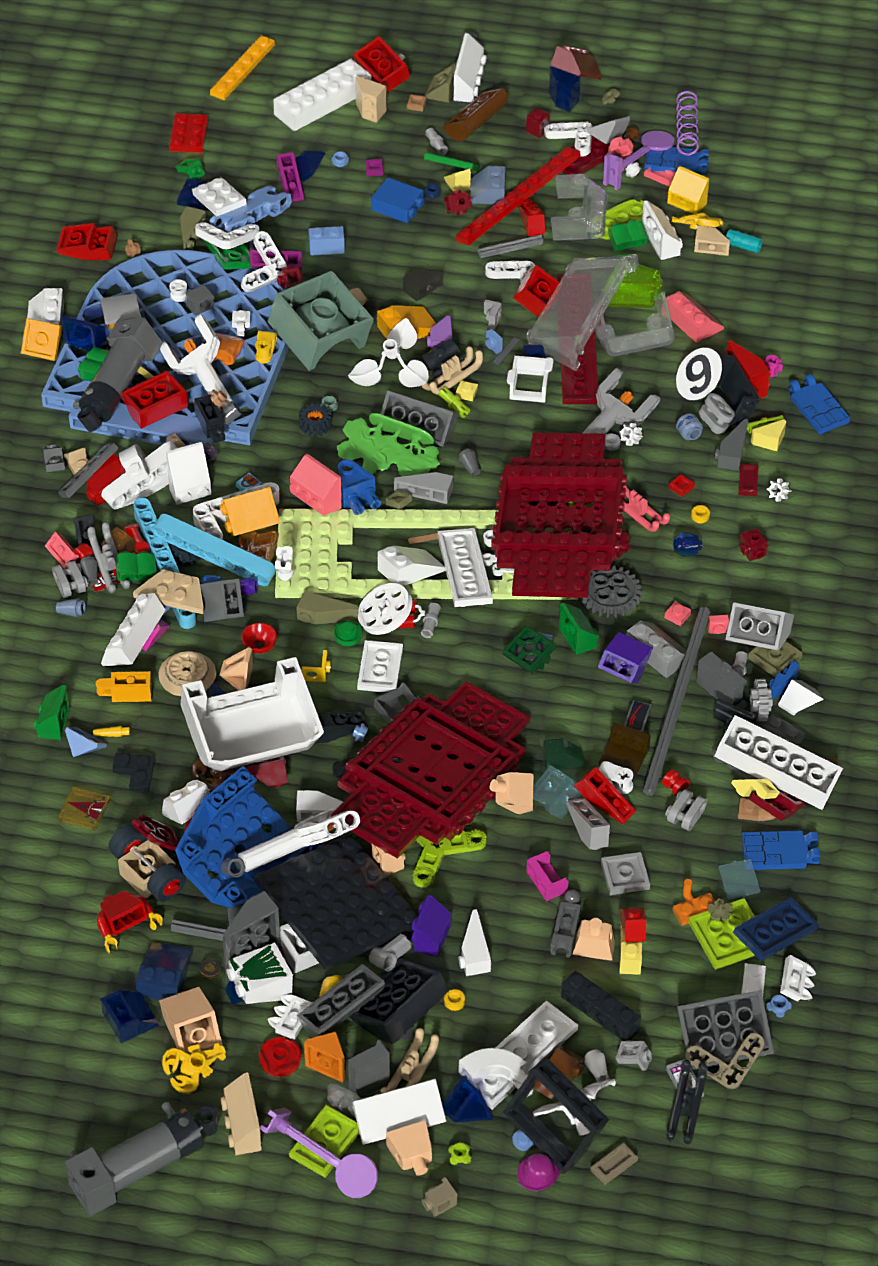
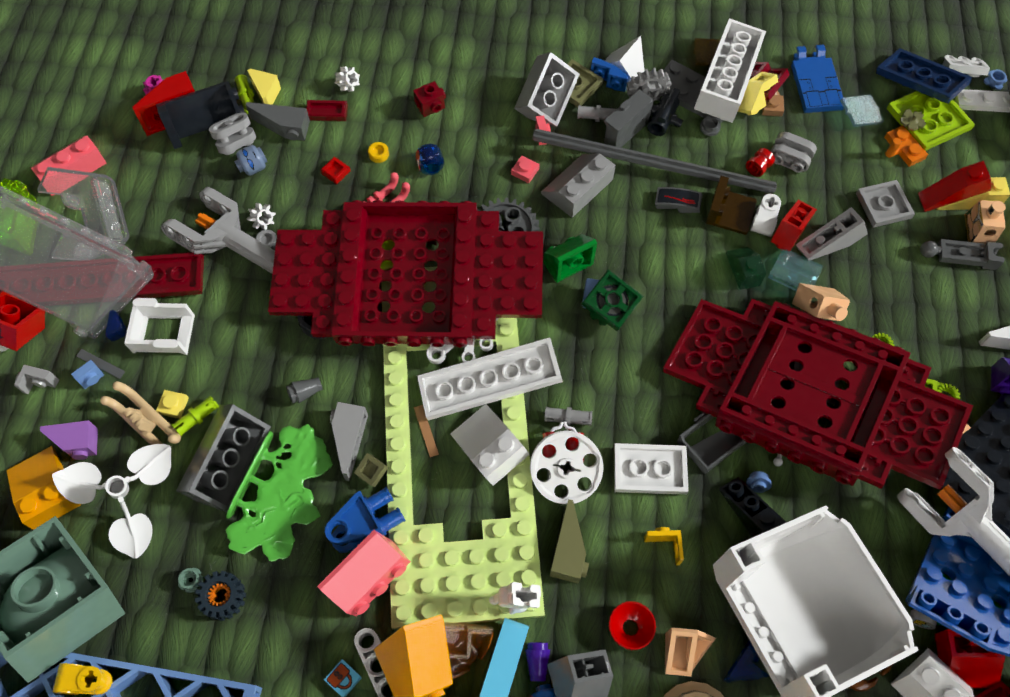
camera: 95 degrees left, 15 degrees up
white slope [296,790,343,823] -> none
black plant [332,763,346,778] -> none
green plate [334,621,362,646] -> none
black pin [421,338,465,379] -> none
dark pink panel [526,851,568,901] -> none
dark purple slope [598,632,653,683] -> none
white sticker [676,348,722,400] -> none
blue tile [788,374,850,434] -> none

